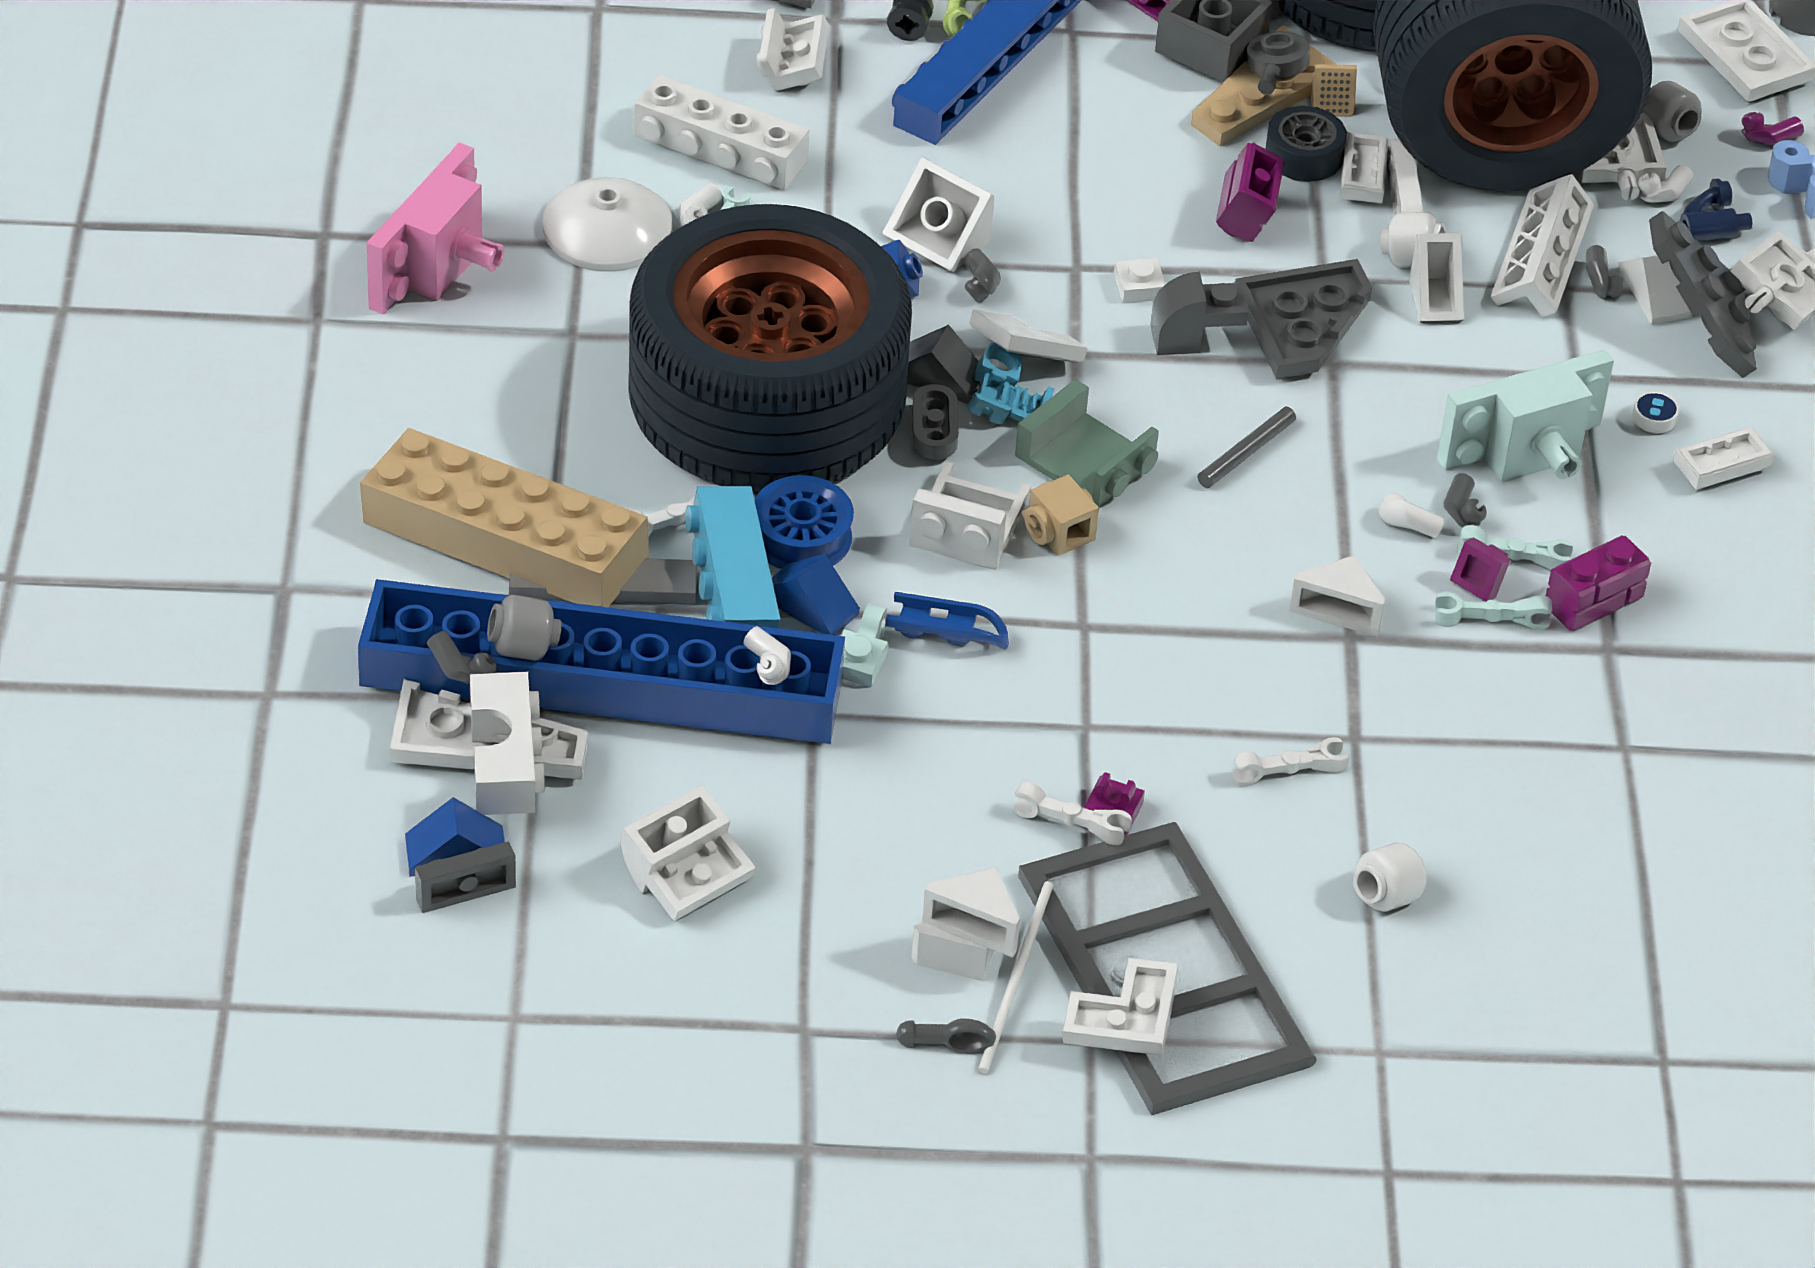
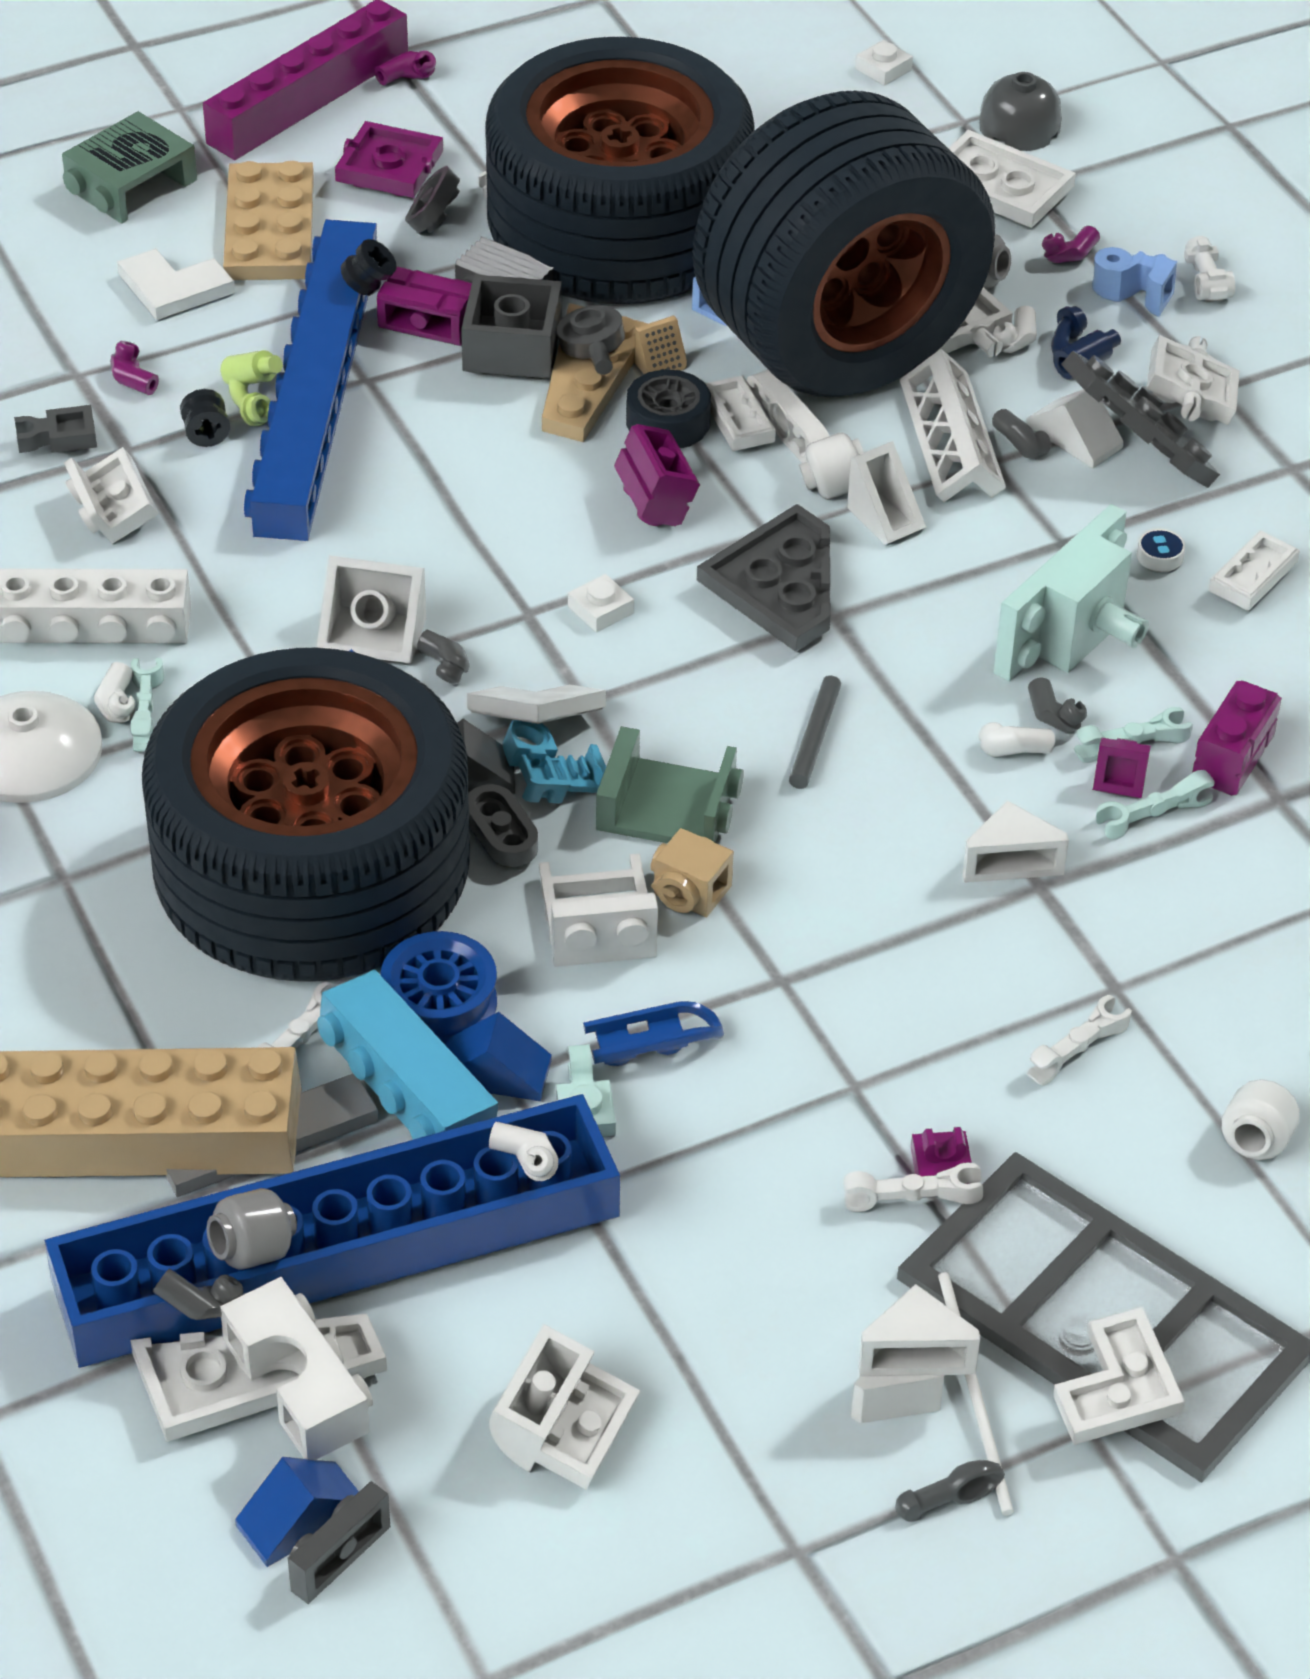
camera: 25 degrees left, 0 degrees up
dark grey brick [1150,271,1249,355] -> none

